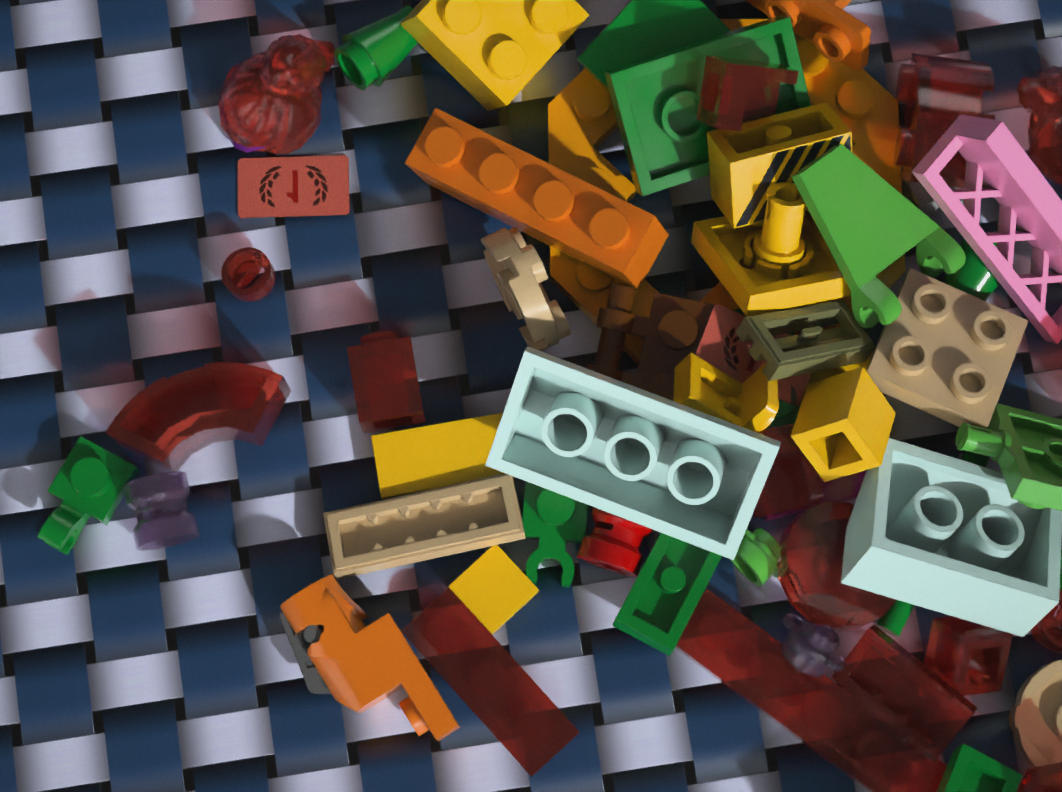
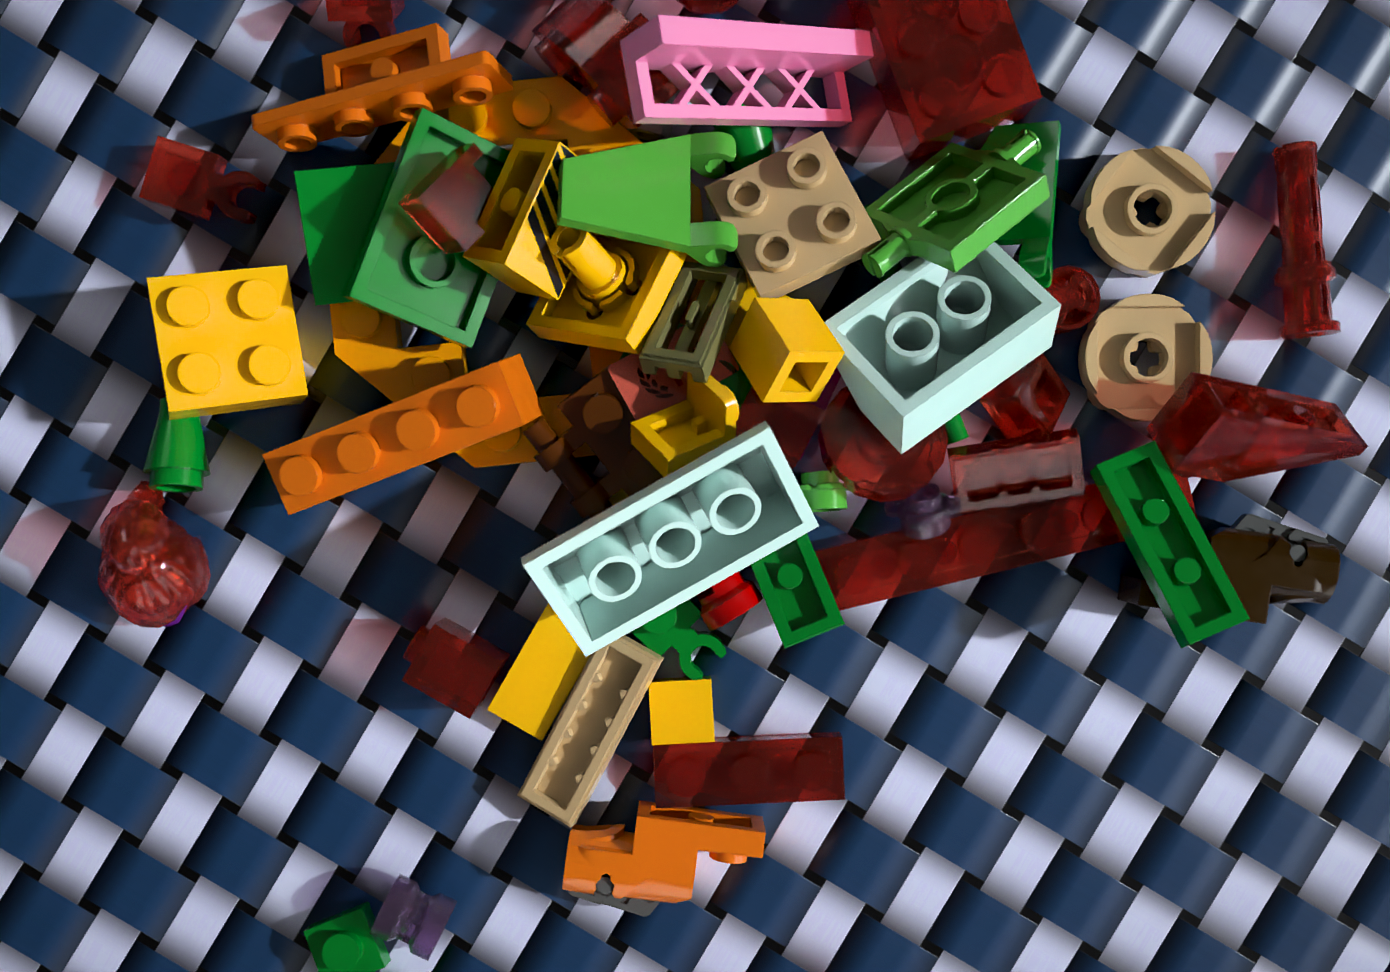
camera: 50 degrees left, 10 degrees up
clear red brick [105,362,291,474] -> none
clear red hinge [221,247,275,302] -> none
clear red sticker [238,155,350,218] -> none
tan plate [481,227,571,351] -> none

